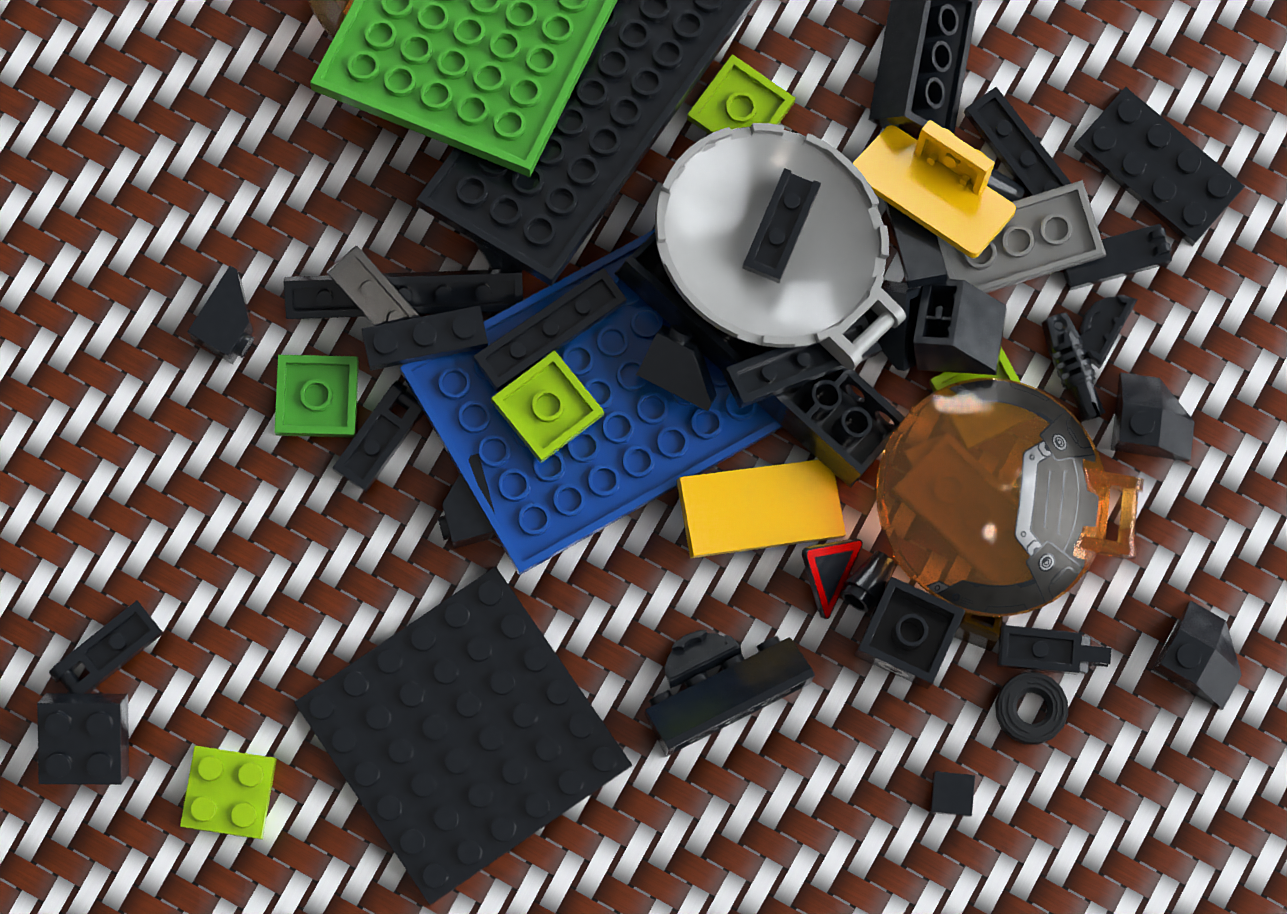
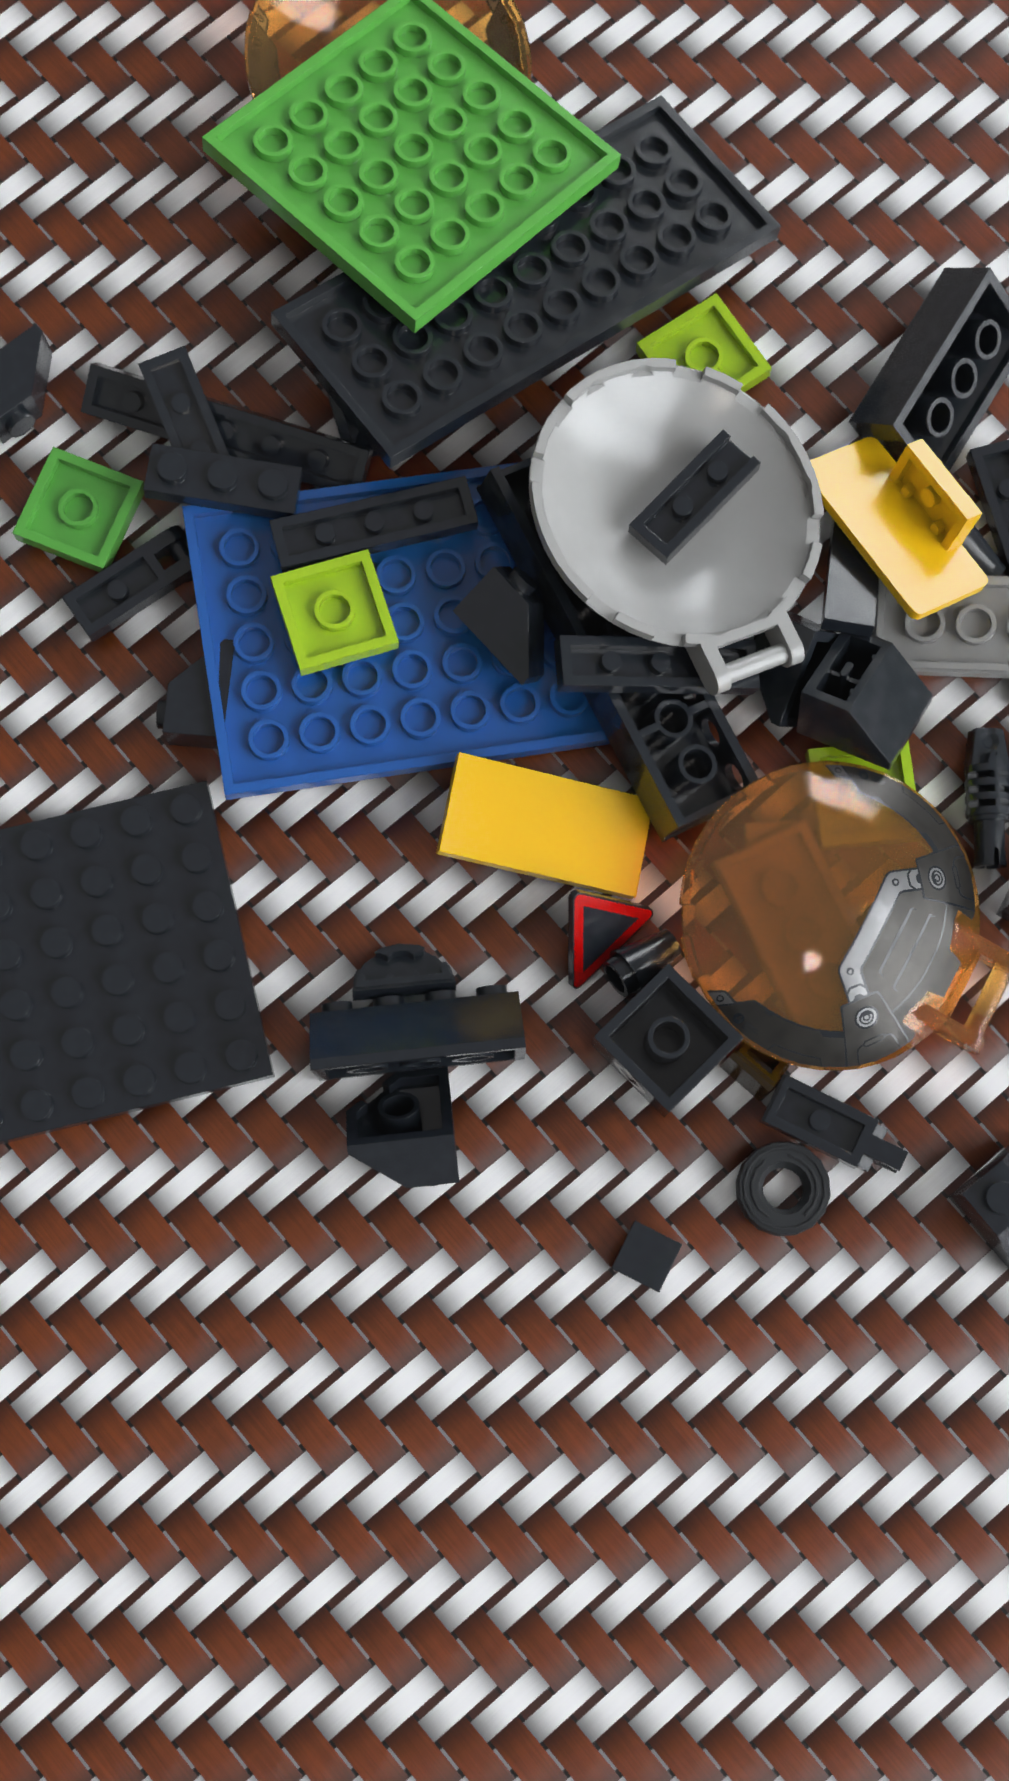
camera: 25 degrees right, 0 degrees up
none -> black slope [346,1067,460,1188]

